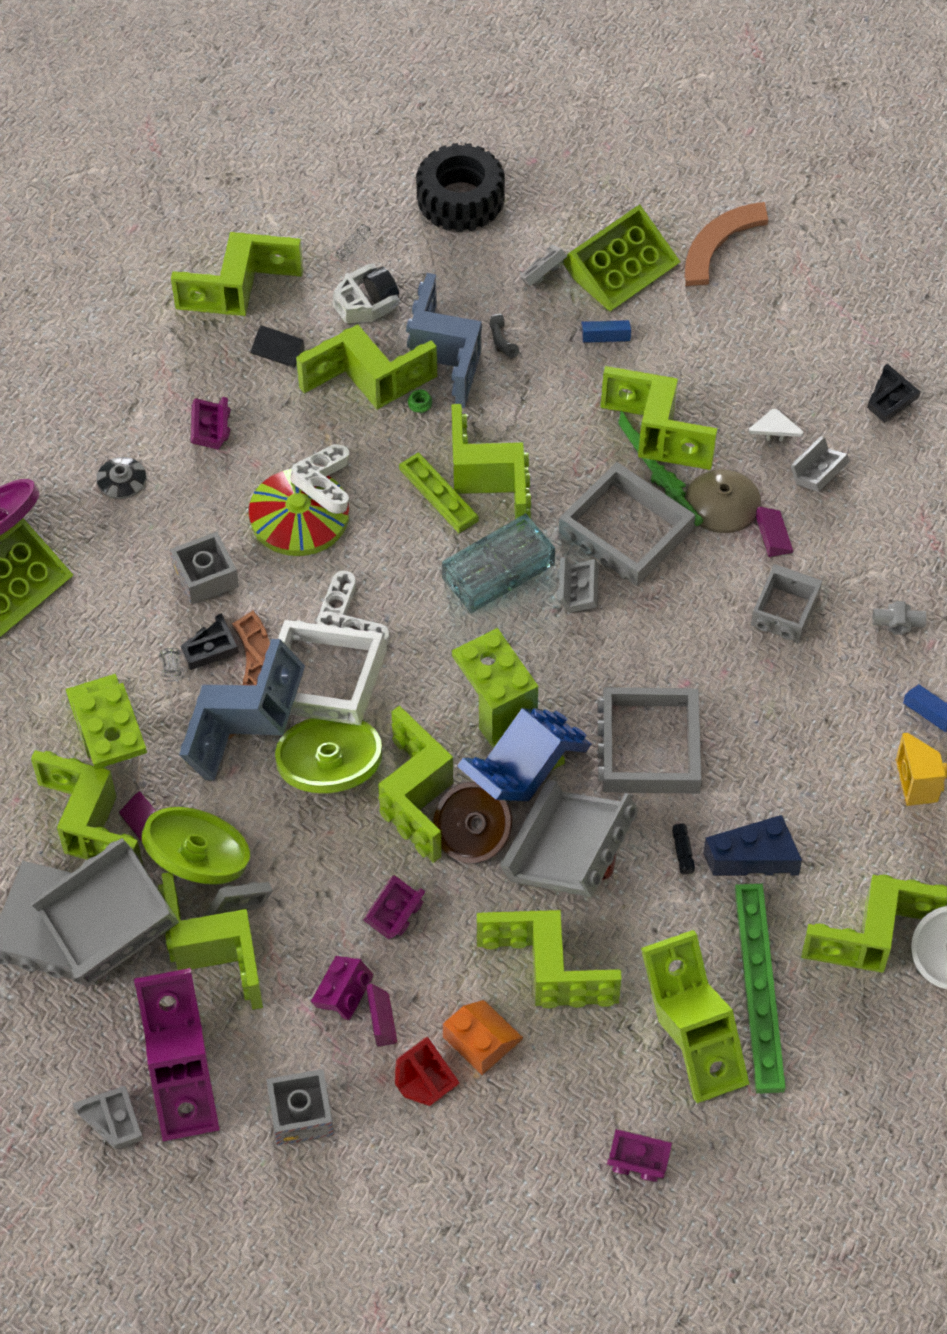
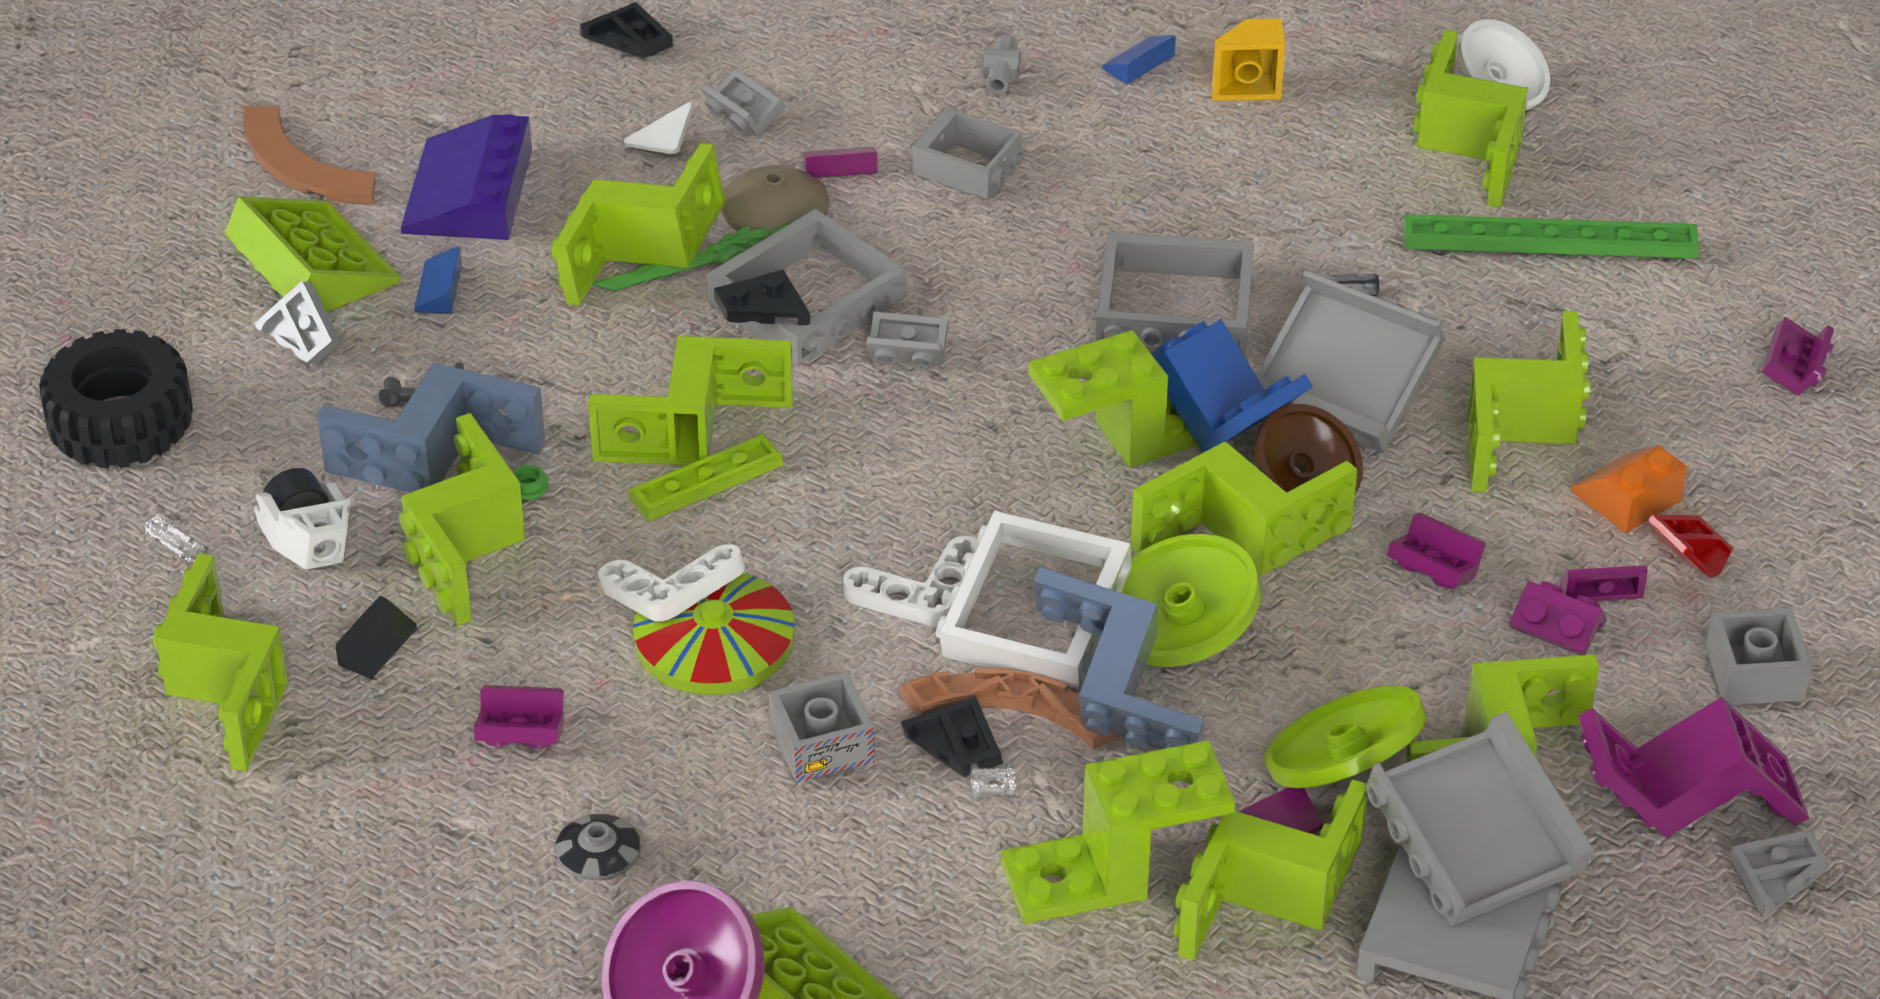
camera: 85 degrees left, 15 degrees down
light grey wing [203,882,273,917] -> none
brick [442,513,555,614] -> none
lime bracket [641,930,749,1103] -> none
dark blue wedge [703,815,802,876] -> none
none -> dark purple slope [401,114,532,240]
none -> black wing [714,270,810,326]

